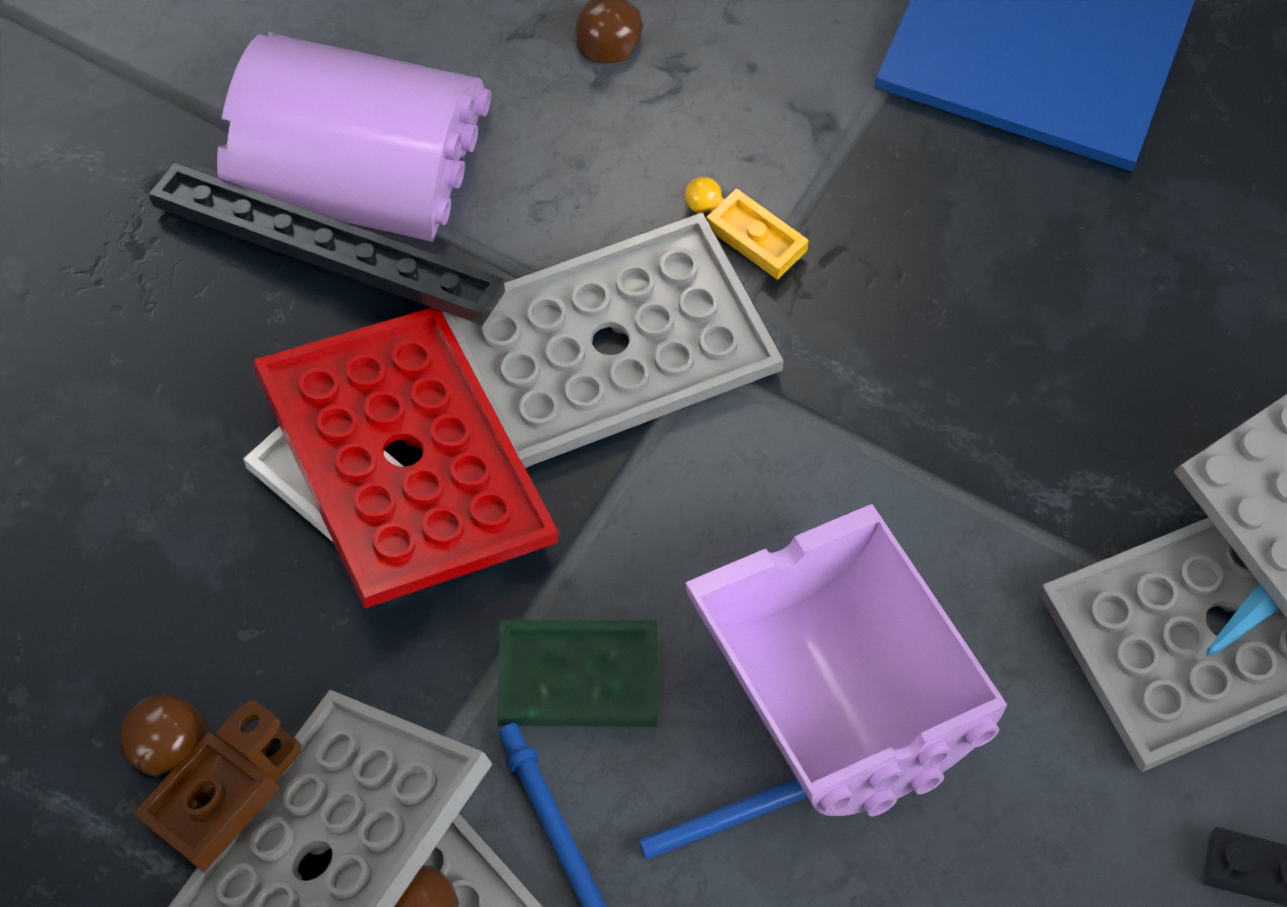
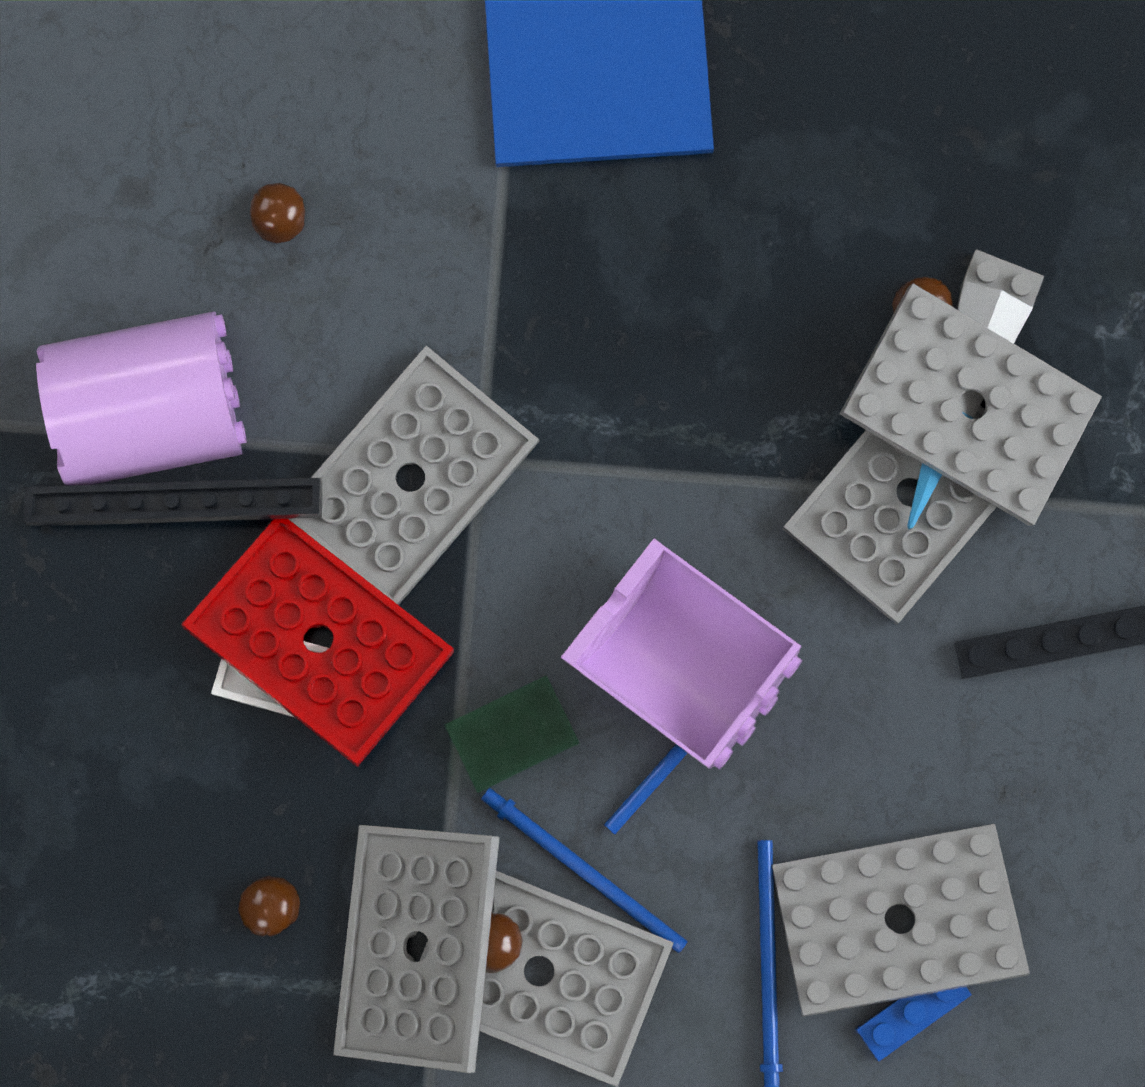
camera: 25 degrees left, 20 degrees up
reddish brown plate [133,700,301,873] -> none
yellow plate [685,177,809,280] -> none

